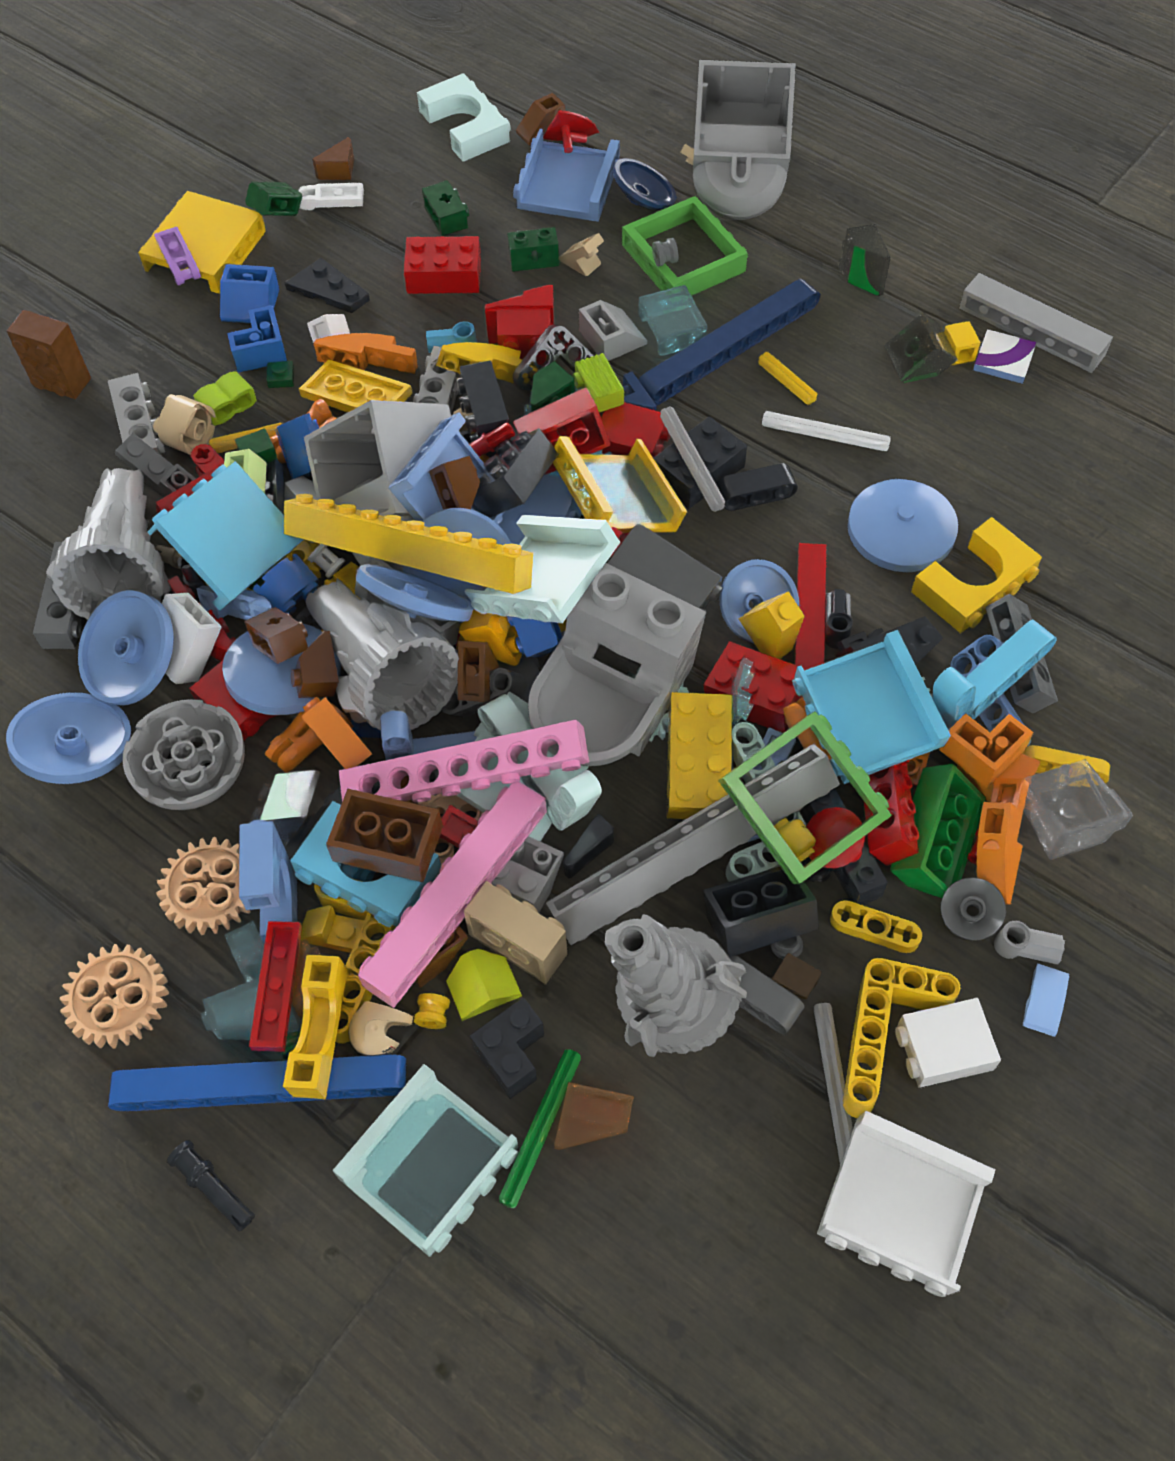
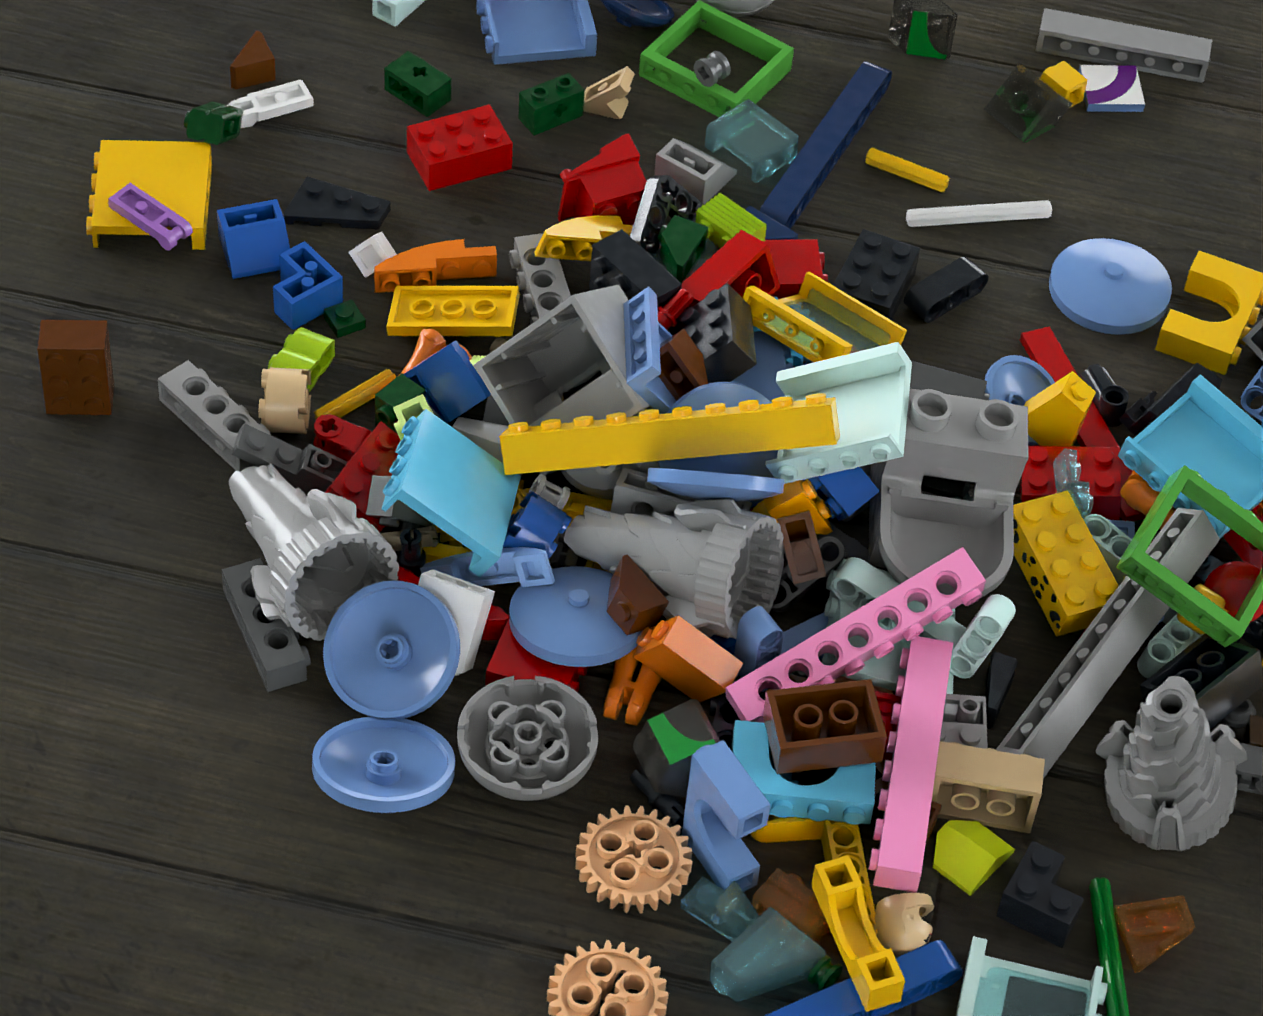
camera: 30 degrees left, 10 degrees down
reddish brown brick [244,607,308,664] -> none
red plate [249,921,302,1052] -> none
yellow slope [300,905,364,953] -> none
yellow wheel [414,993,450,1029] -> none
dark azure piece [426,321,477,353] -> none
light grey axle [660,406,725,512] -> none

